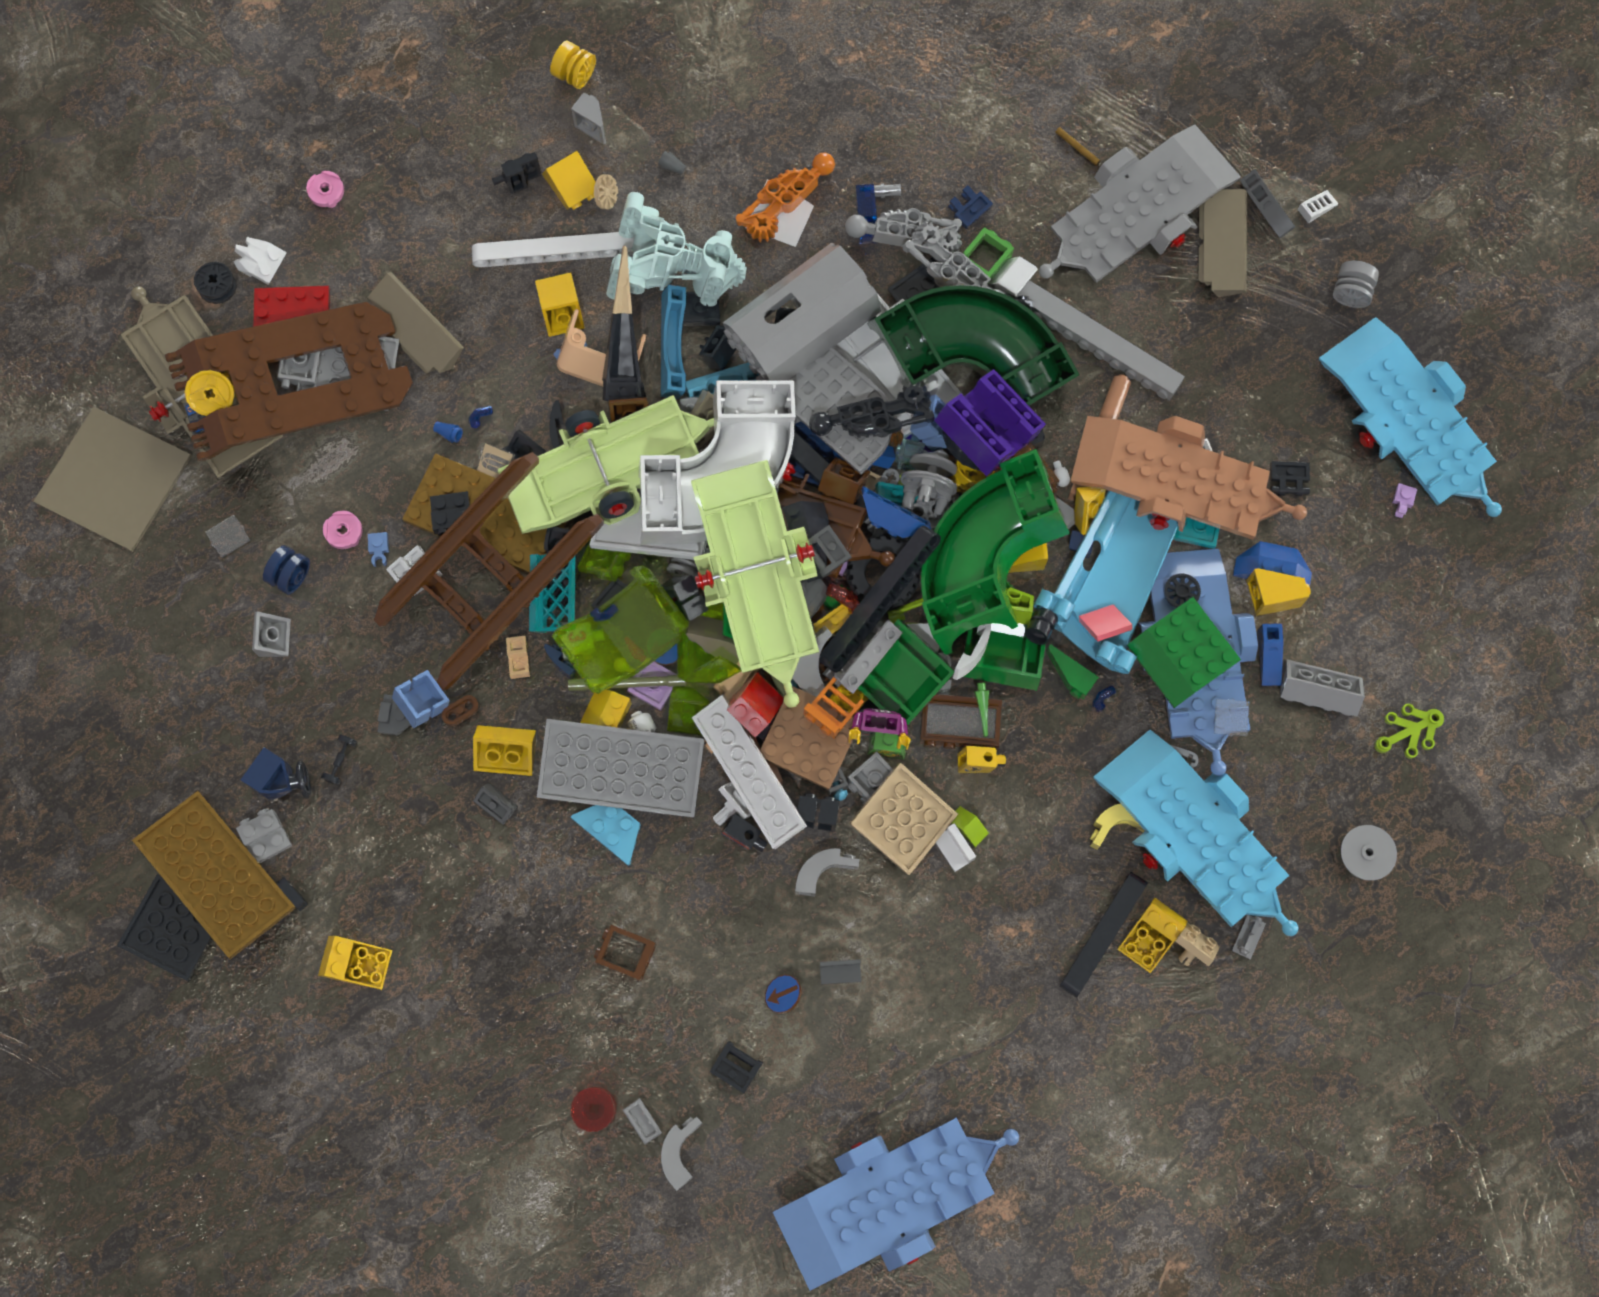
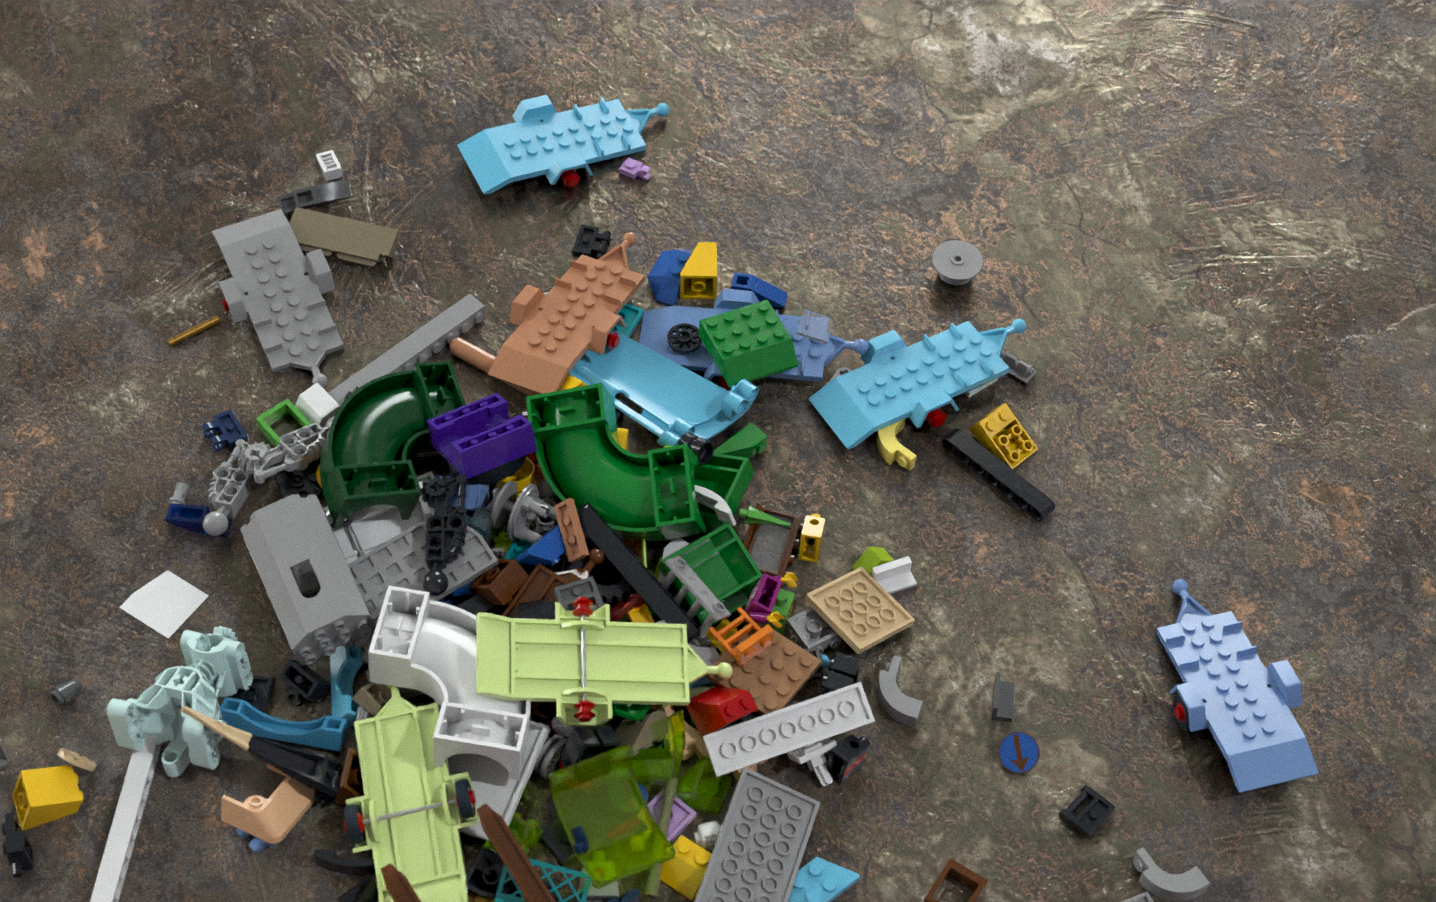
camera: 80 degrees left, 20 degrees down
yellow slope [535,272,585,337] -> none
orange arm [736,152,835,243] -> none
coral tile [1079,604,1132,642] -> none
clear blue arm [1092,686,1116,712] -> none
tan plate [1175,922,1220,966] -> none
light grey slope [1280,659,1365,716] -> none
light grey wheel [1333,260,1379,308] -> none
lime plant [1374,703,1444,759] -> none
none -> nougat plate [554,498,589,563]

